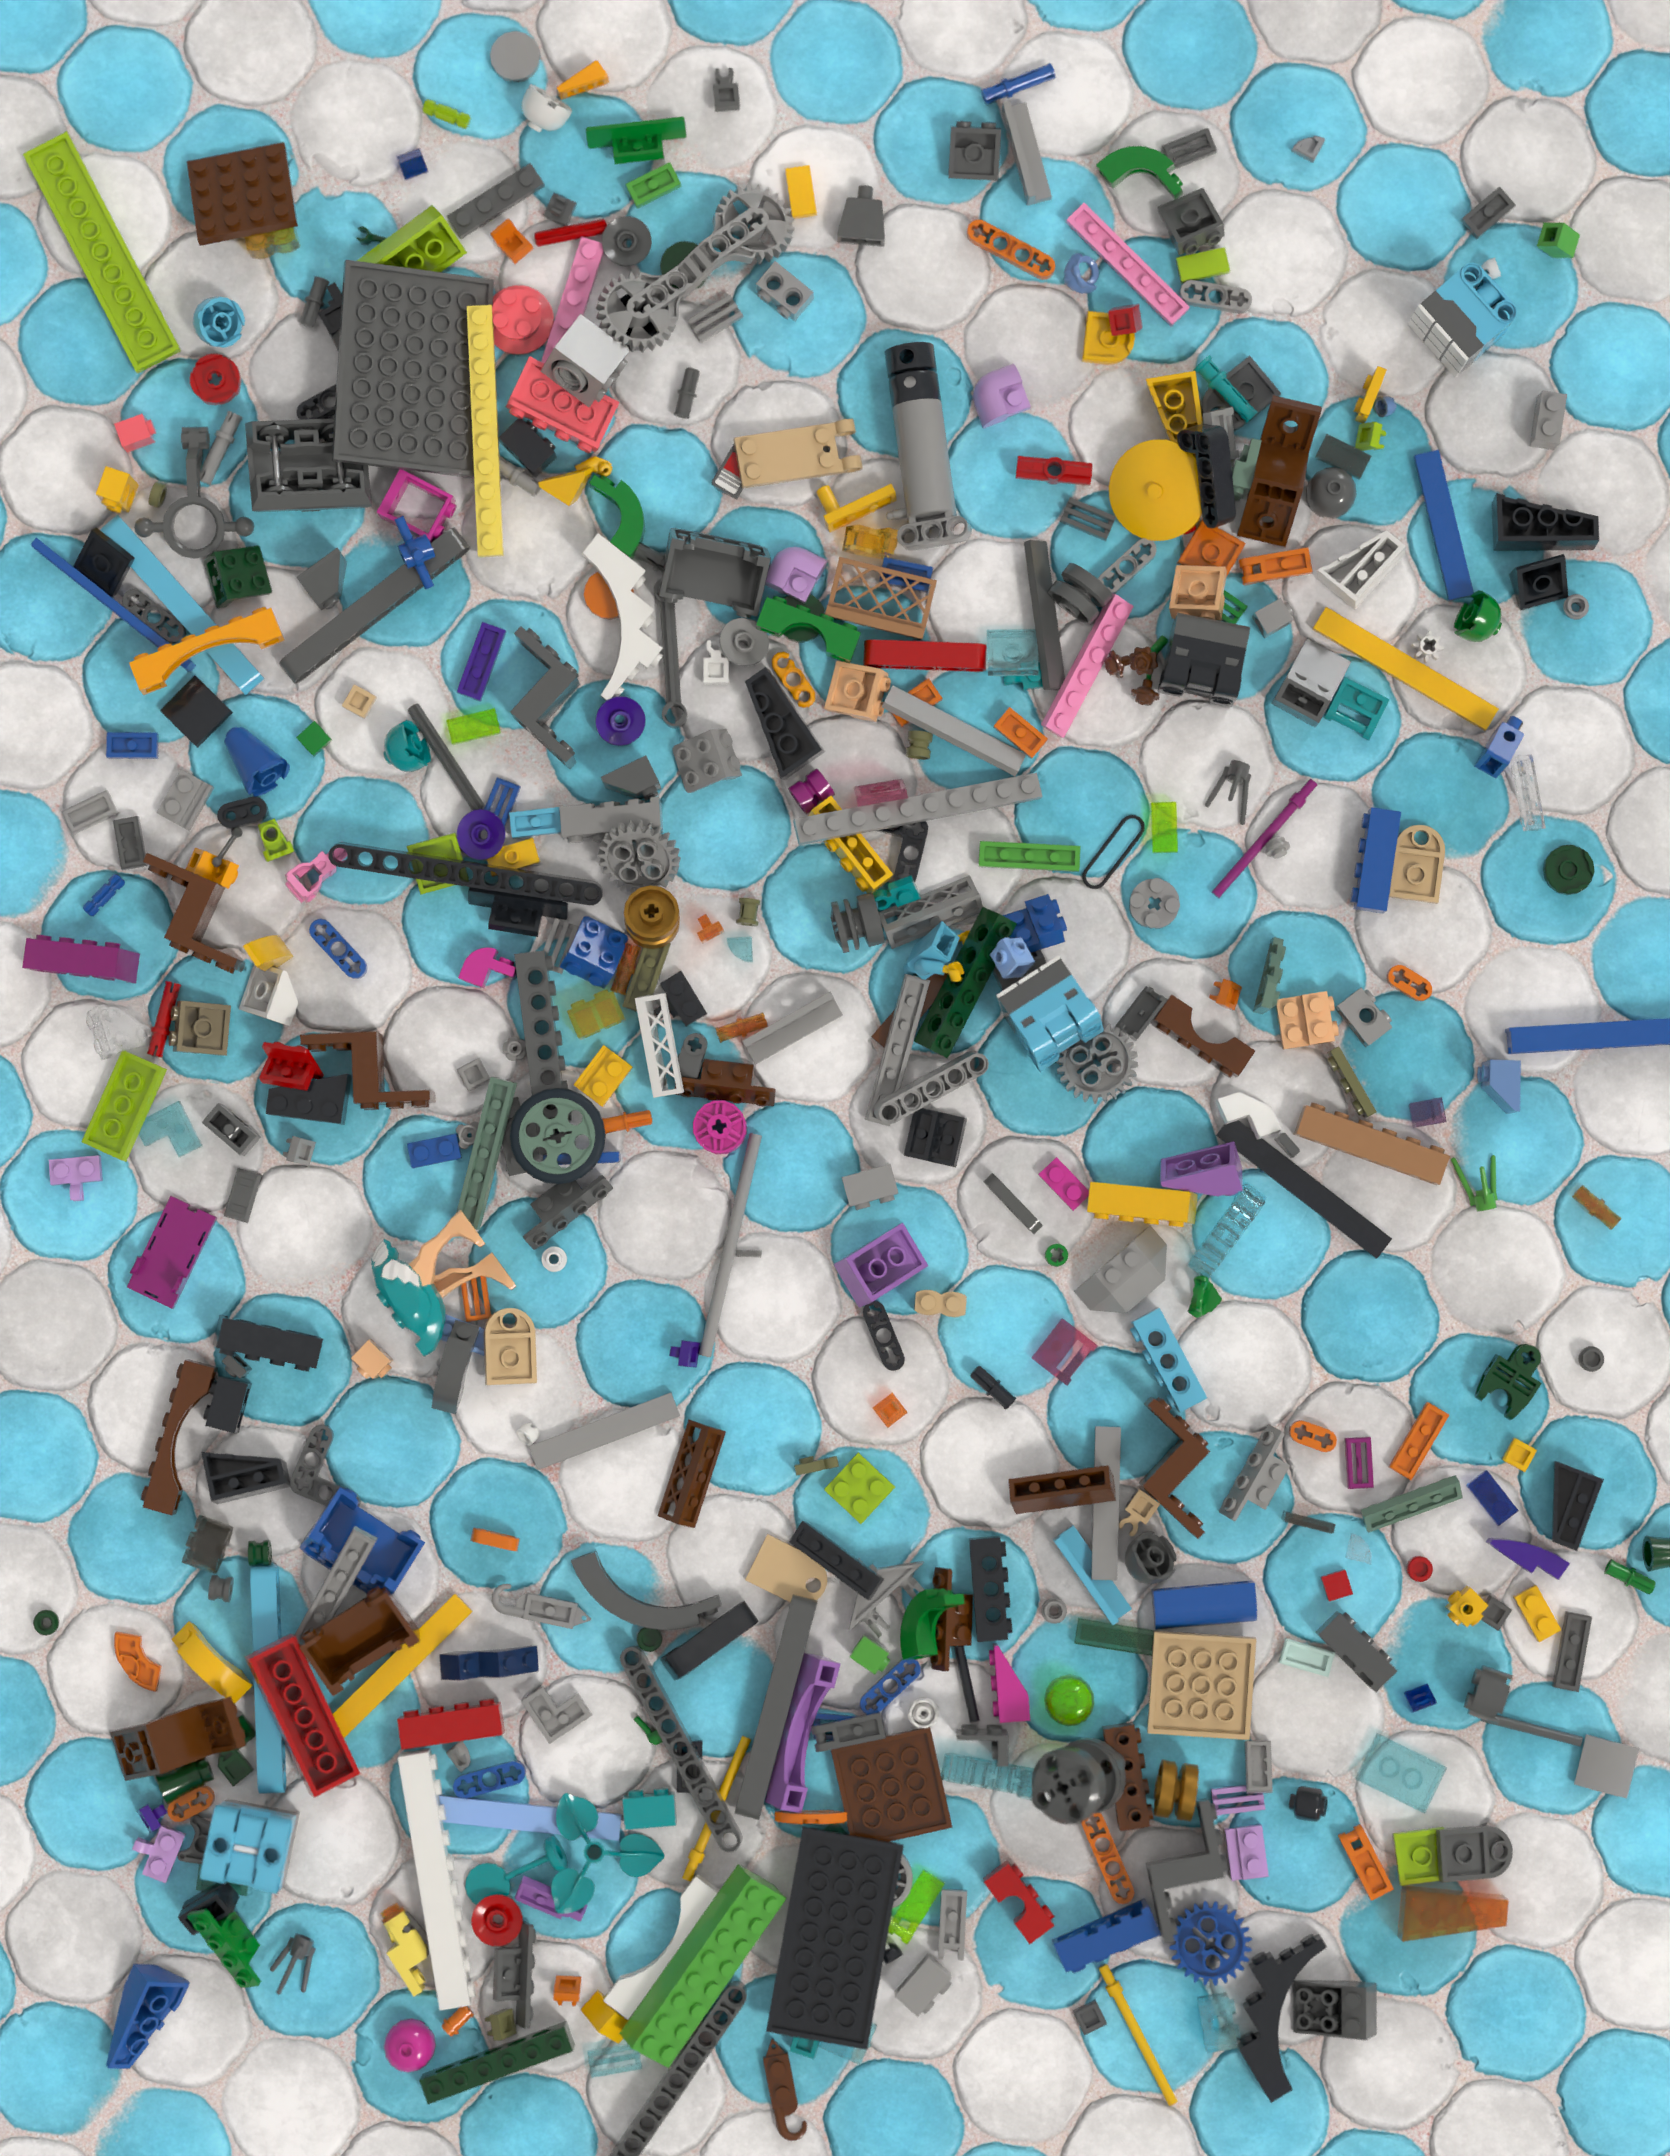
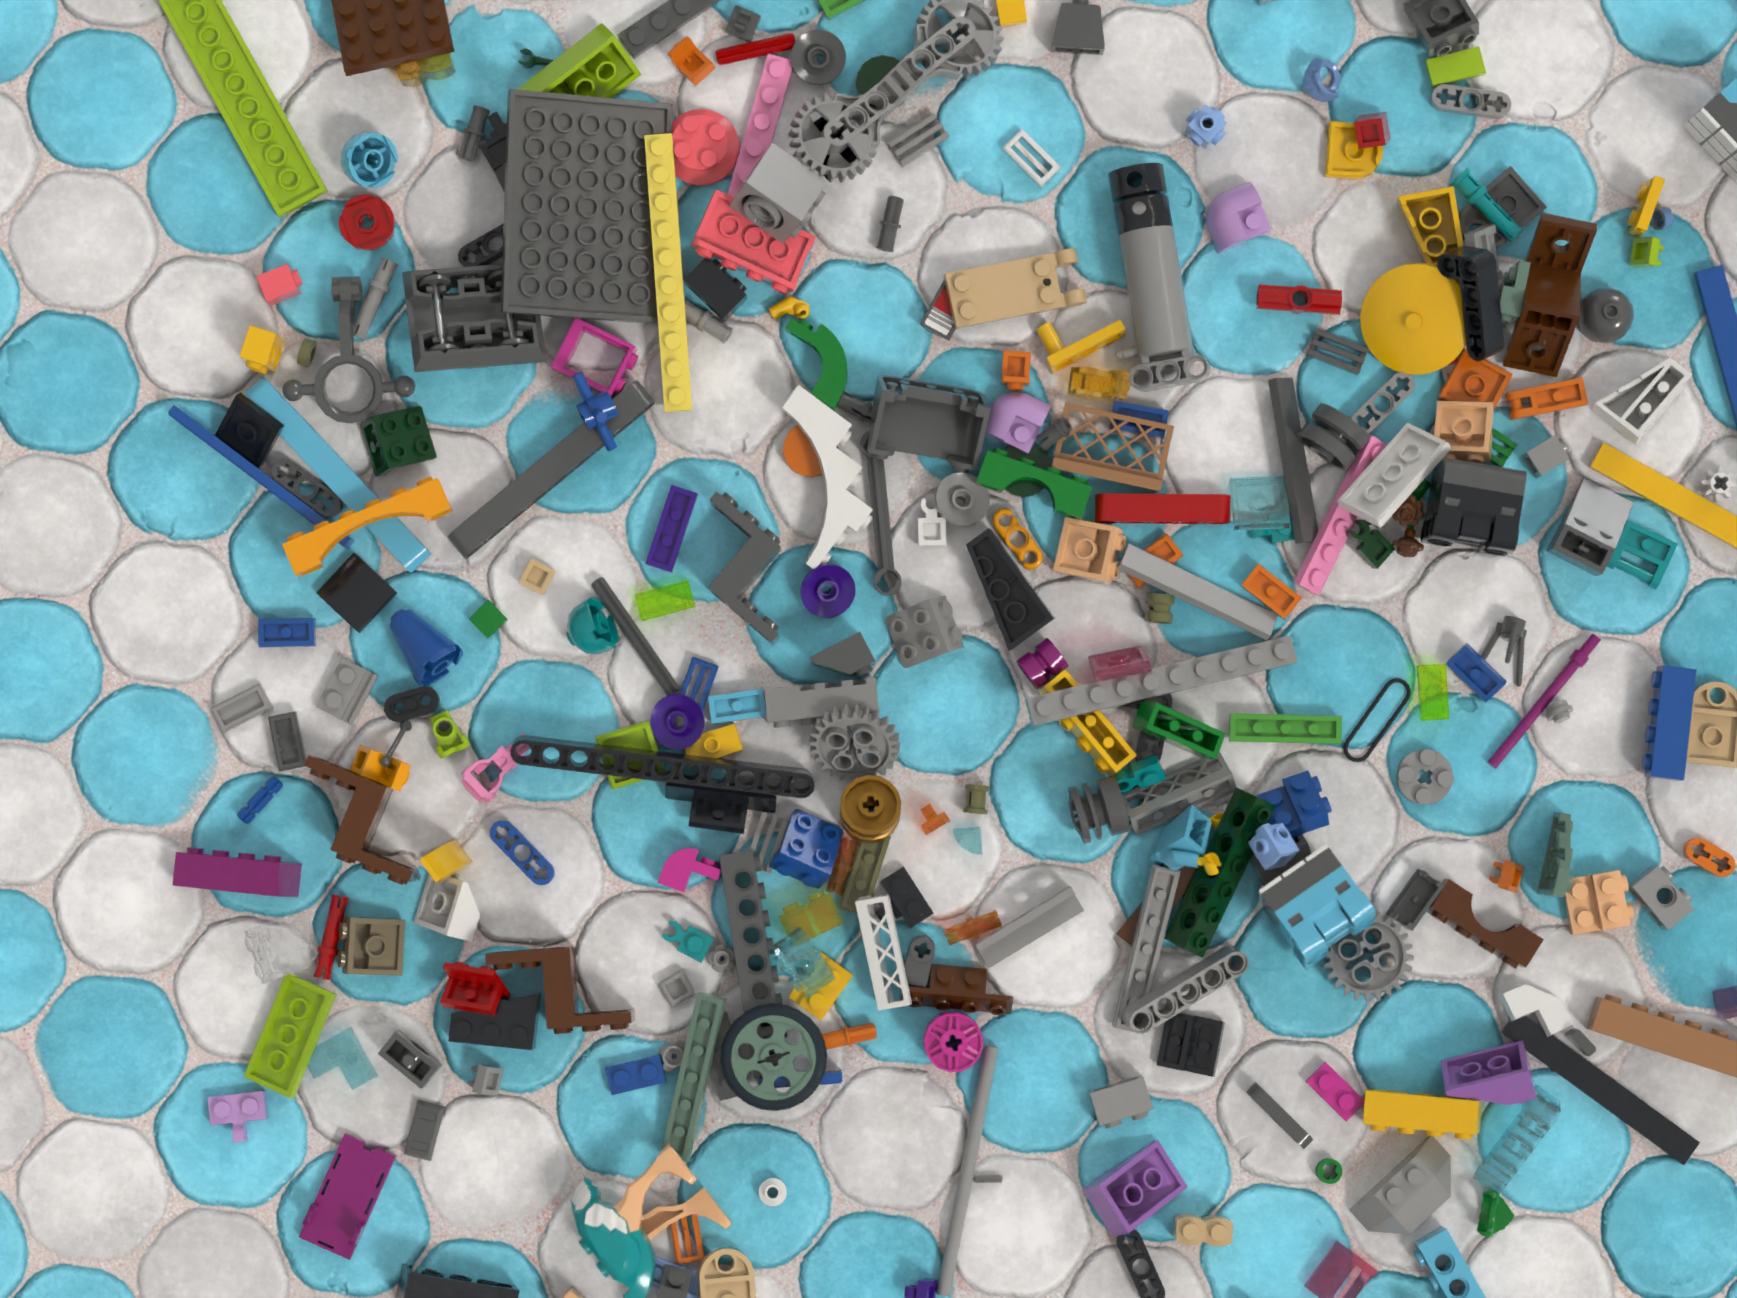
camera: 10 degrees left, 0 degrees up
dark grey slope [297,548,347,610] -> none
dark grey bracket [523,1175,613,1250] -> none
yellow slope [538,467,593,506] -> none
light grey brick [756,261,814,321] -> none
orange beam [967,219,1055,280] -> none
bright pink plate [1066,203,1190,327] -> none
clear smoke tile [1315,434,1371,480] -> none
olive plate [1327,1046,1377,1118] -> none
none -> teal plate [662,920,715,963]
none -> clear light blue brick [773,926,835,997]
none -> orange bracket [1001,350,1031,391]
none -> white tile [1002,129,1061,188]
none -> dark grey pin [1036,417,1072,450]
none -> green brick [1132,701,1226,759]
none -> light blue brick [1185,105,1227,150]
none -> white tile [1337,423,1451,528]
none -> dark green plate [1346,520,1395,569]
none -> blue plate [1446,643,1507,702]

